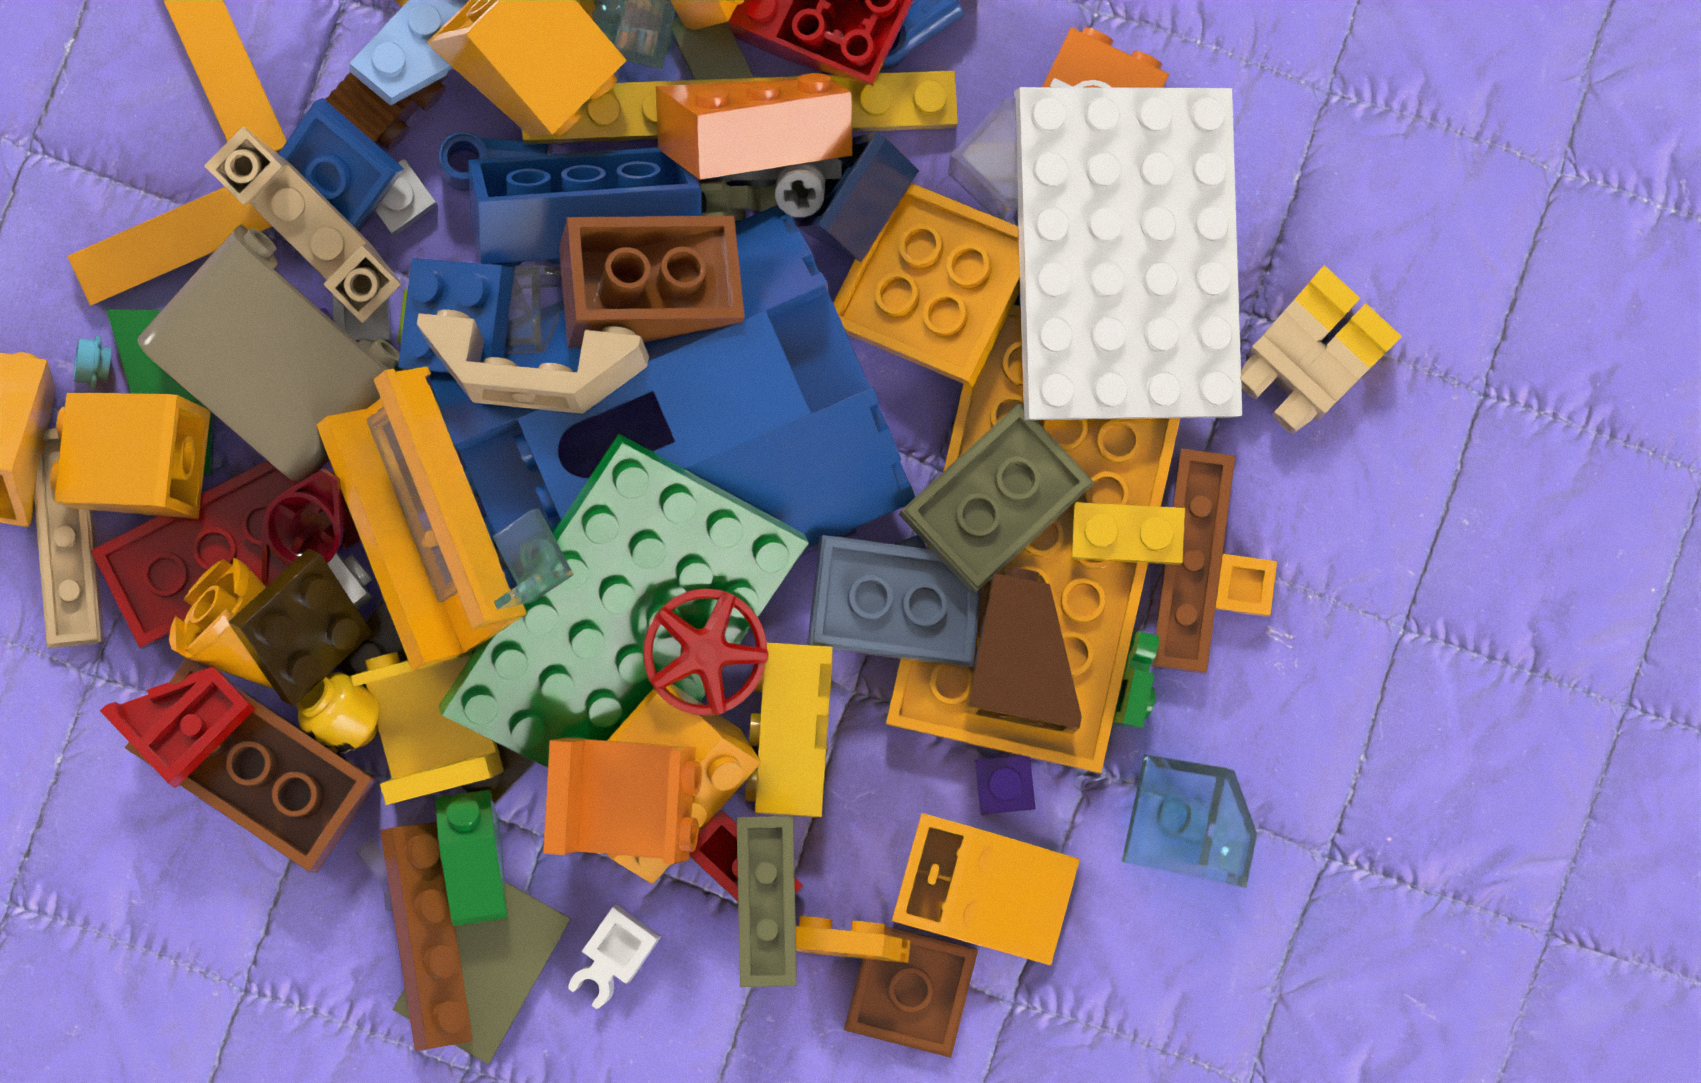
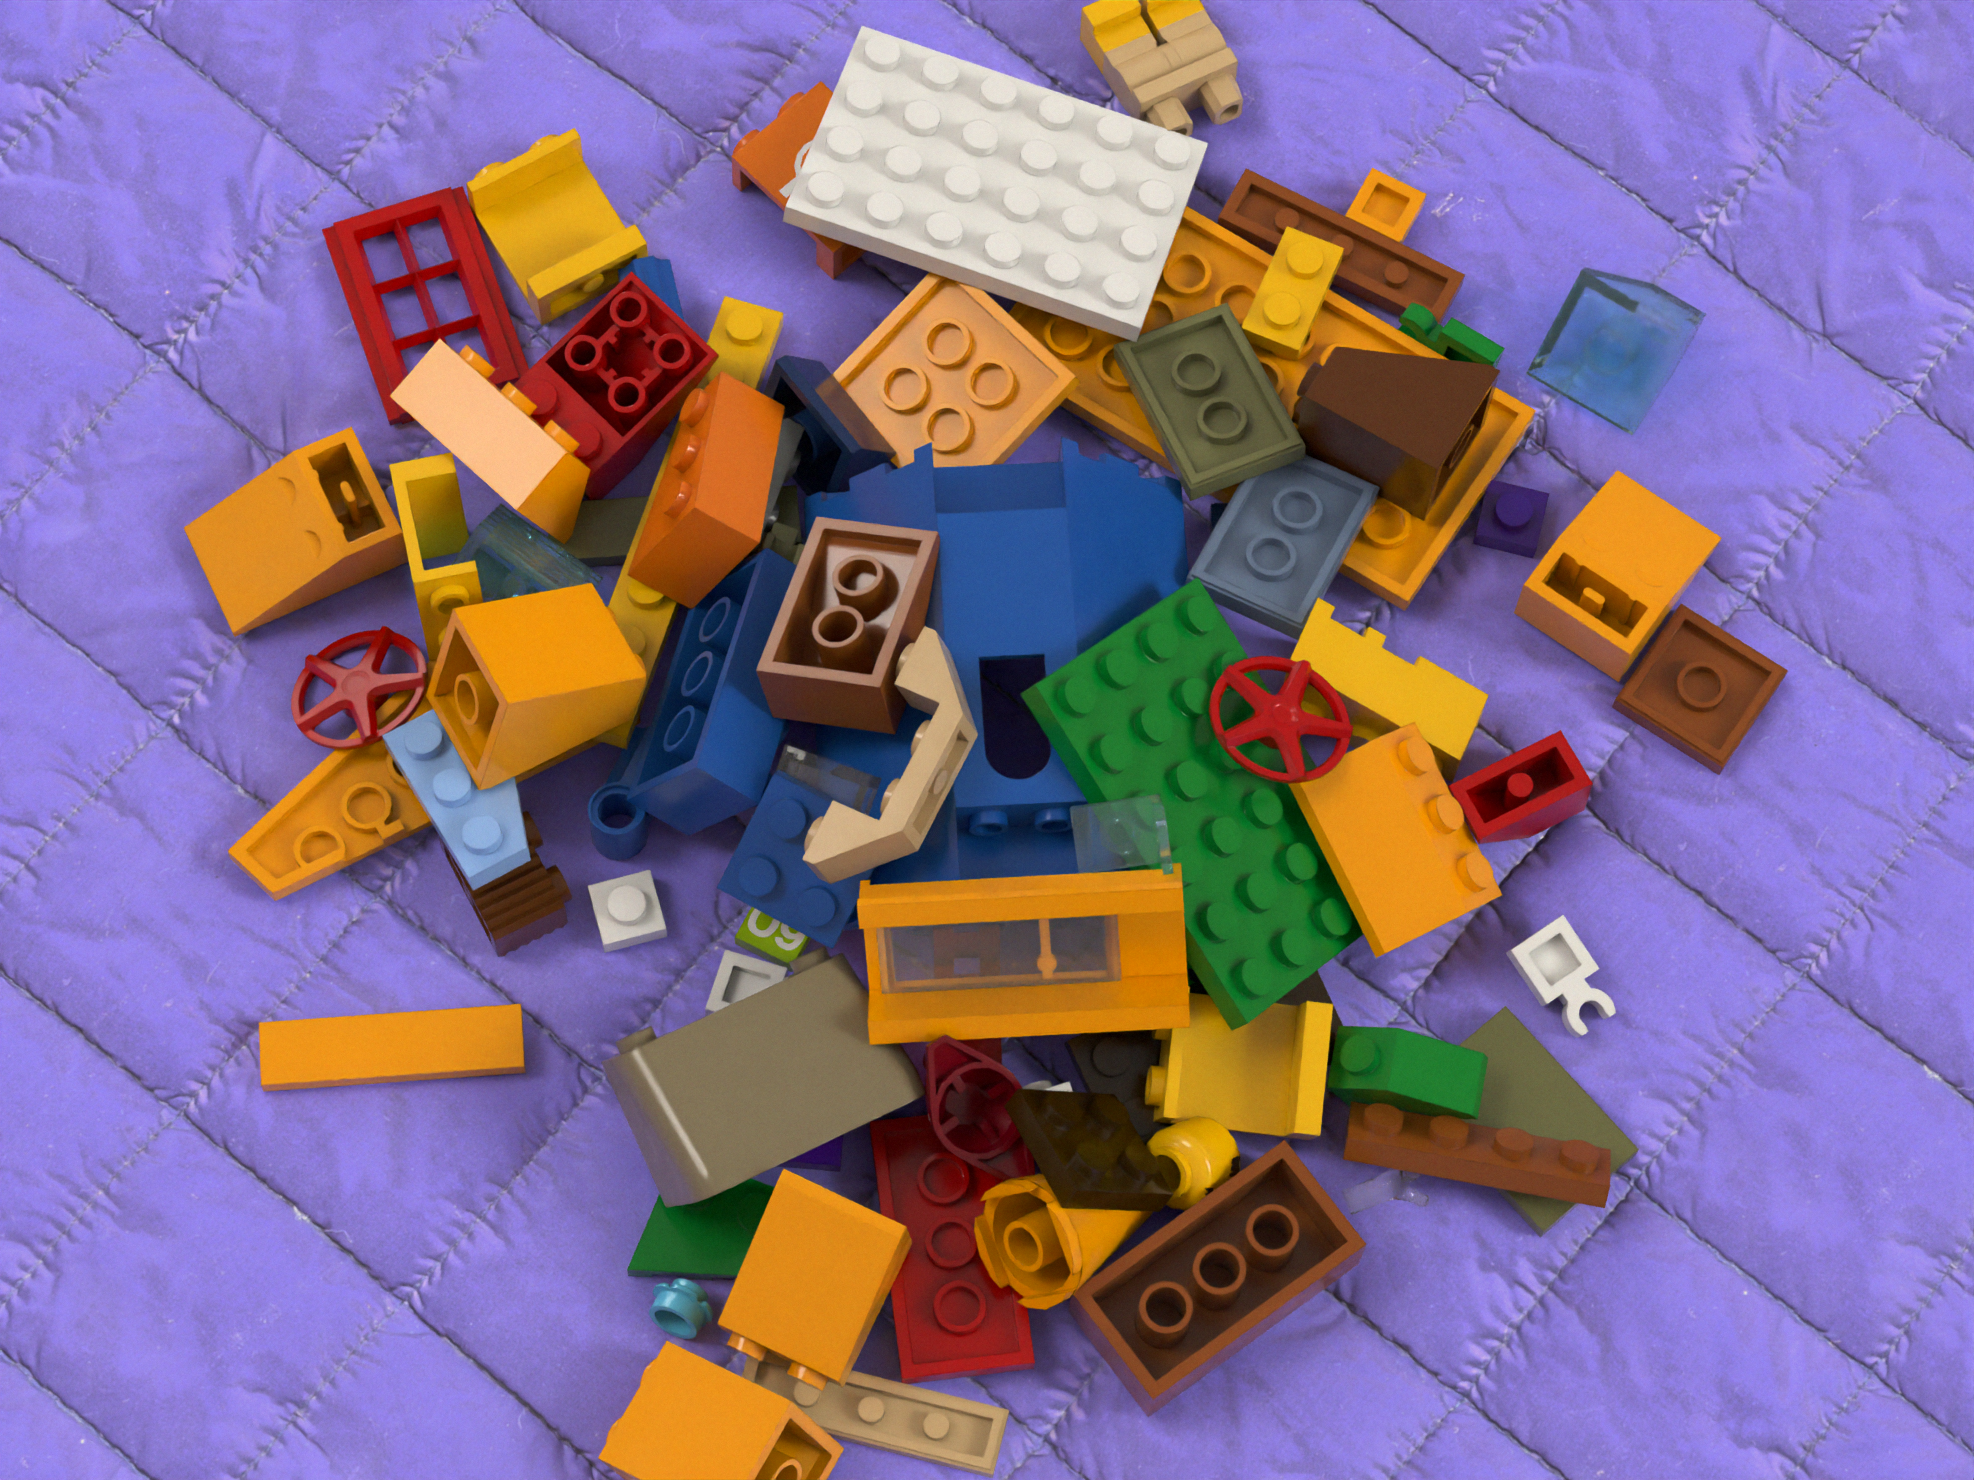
camera: 75 degrees left, 15 degrees down
light orange tile [67,187,272,306] -> none
red wing [100,666,256,788] -> none
tan slope [204,126,402,323] -> none
blue tile [278,98,404,232] -> none
orange panel [543,737,702,864] -> none
olive plate [737,816,797,988] -> none
light grey bush [775,162,825,217] -> none
light orange plate [796,916,910,963] -> none
clear slope [948,98,1018,224] -> none

